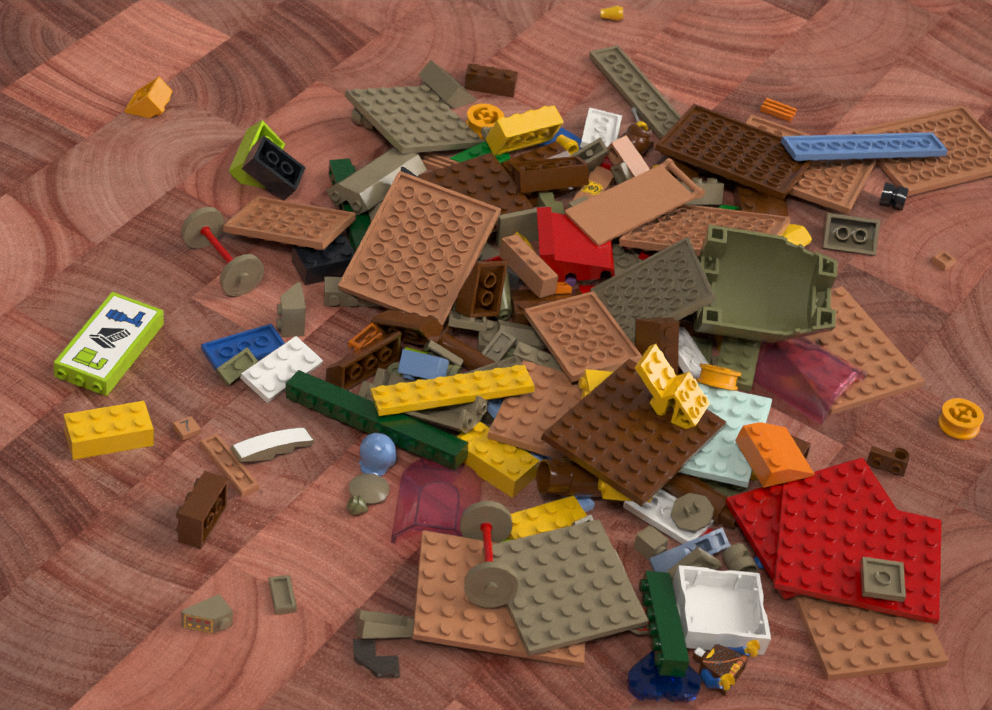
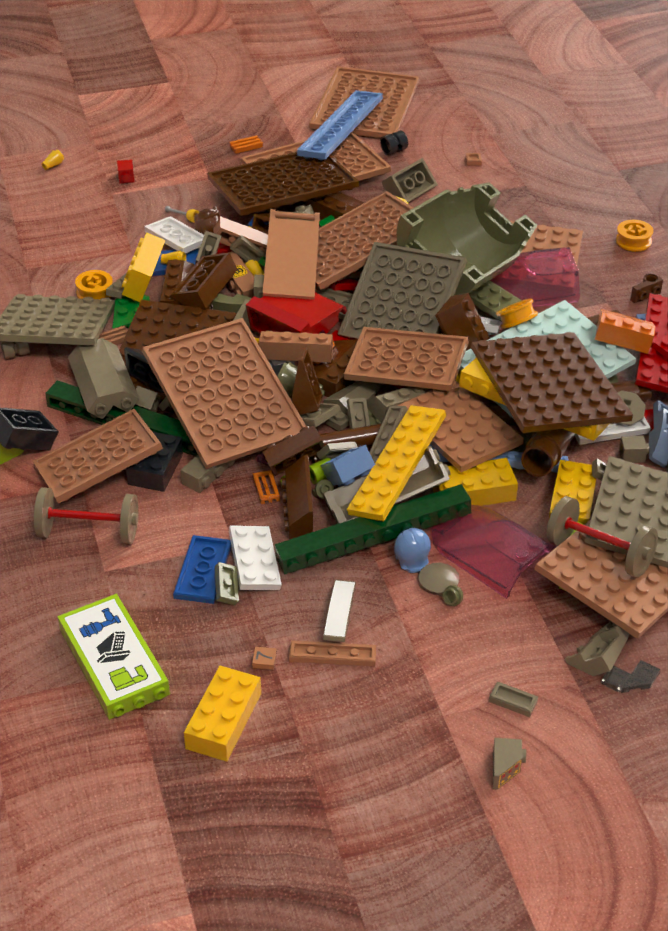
camera: 45 degrees left, 0 degrees up
reddish brown brick [176,471,228,549] -> none
dark tan slope [276,282,306,337] -> none
dark tan slope [418,60,477,109] -> none
reddish brown slope [464,63,518,98] -> none
dark tan plate [589,45,681,139] -> none
yellow piece [635,344,710,429] -> none
none -> red brick [117,159,135,184]

